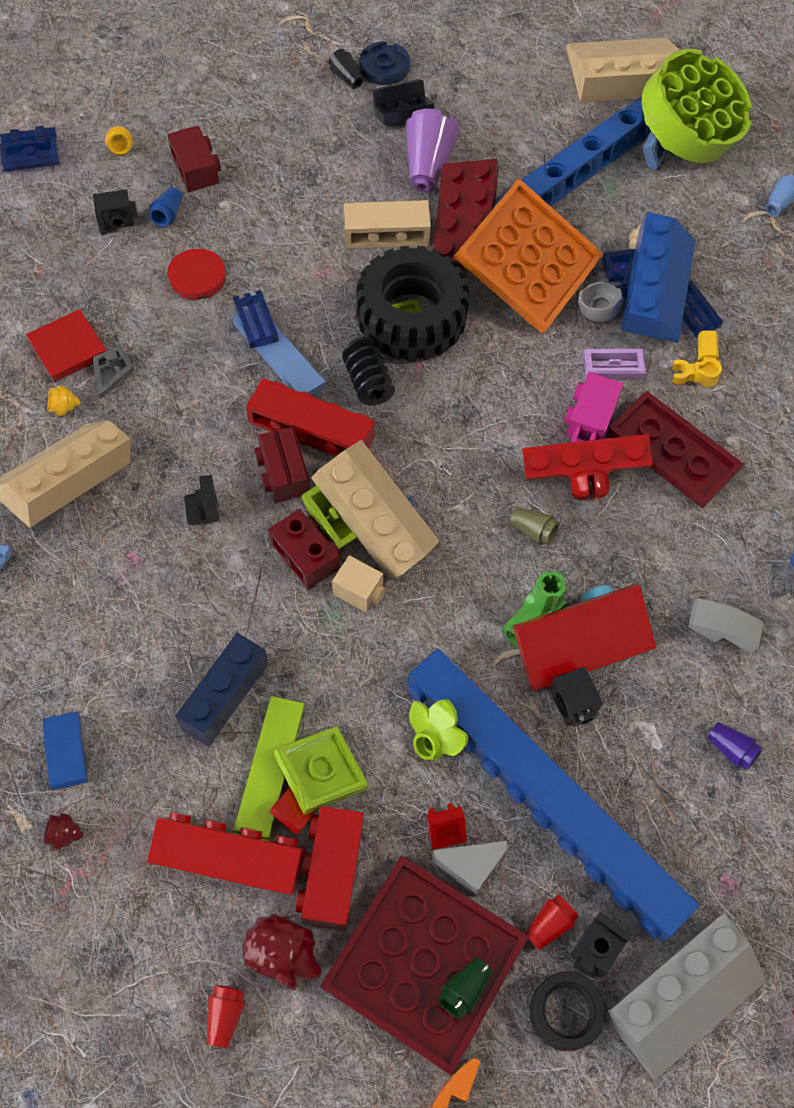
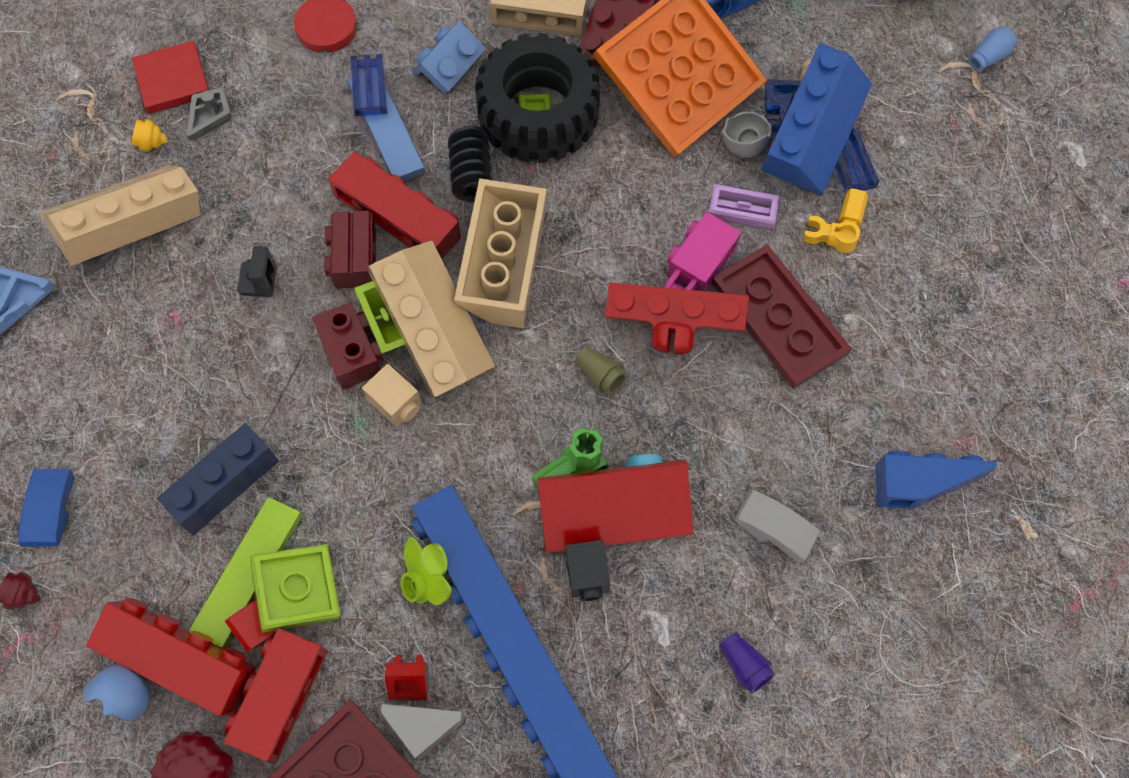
camera: 15 degrees right, 5 degrees up
none -> medium blue hair [83,665,151,721]
none -> medium blue bracket [412,21,486,95]
none -> tan slope [454,178,547,329]

